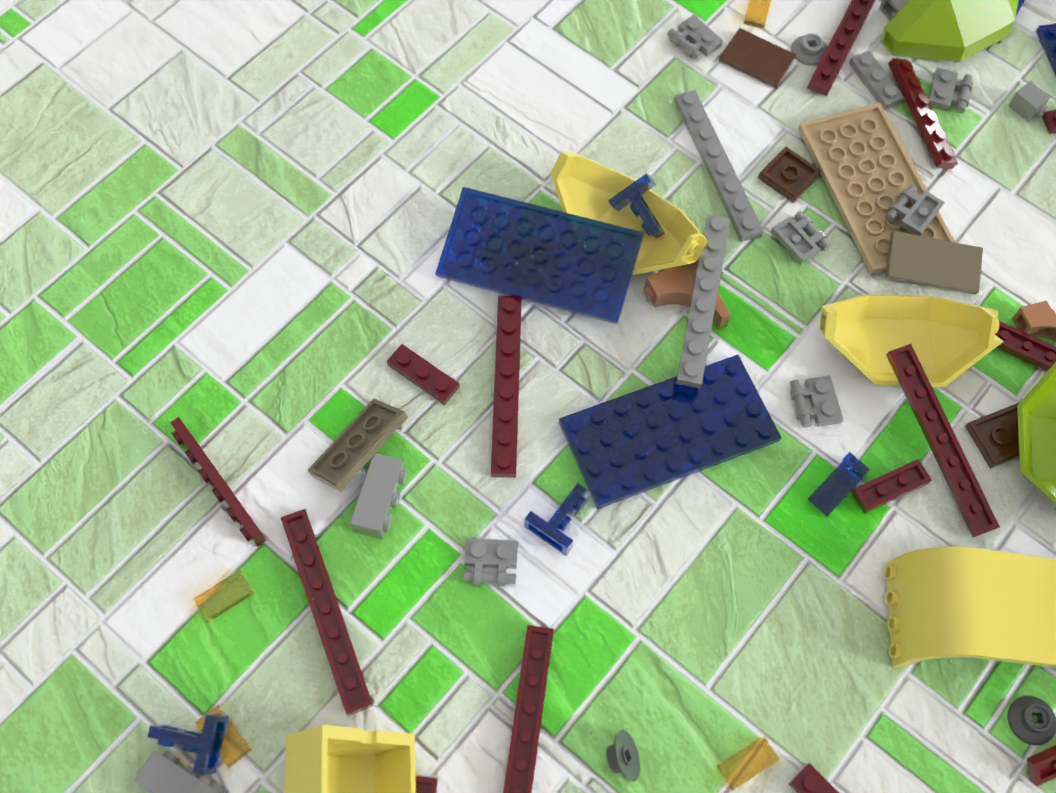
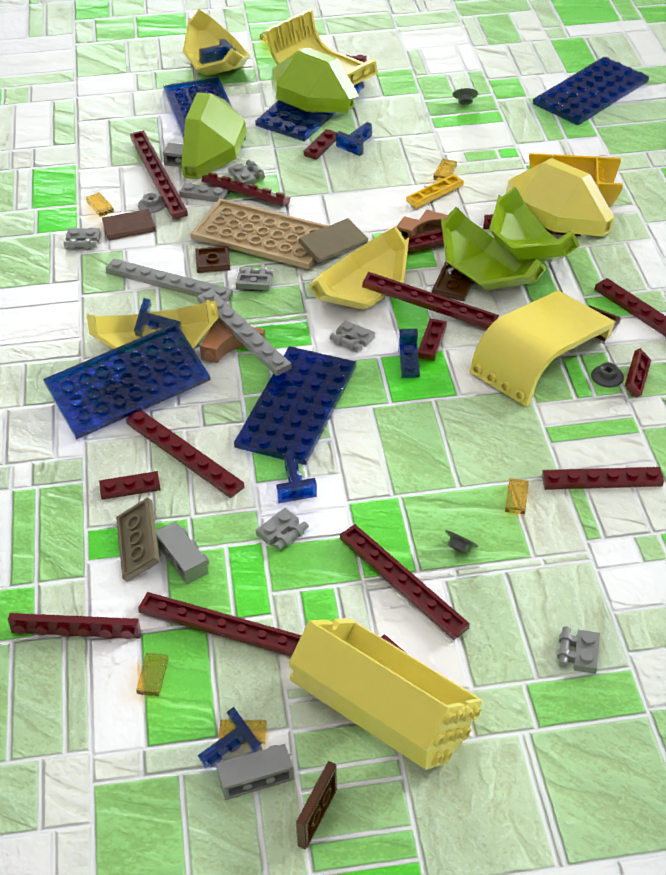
camera: 45 degrees left, 20 degrees down
light grey plate [886,184,945,236] -> none
light grey brick [1008,81,1051,122] -> none

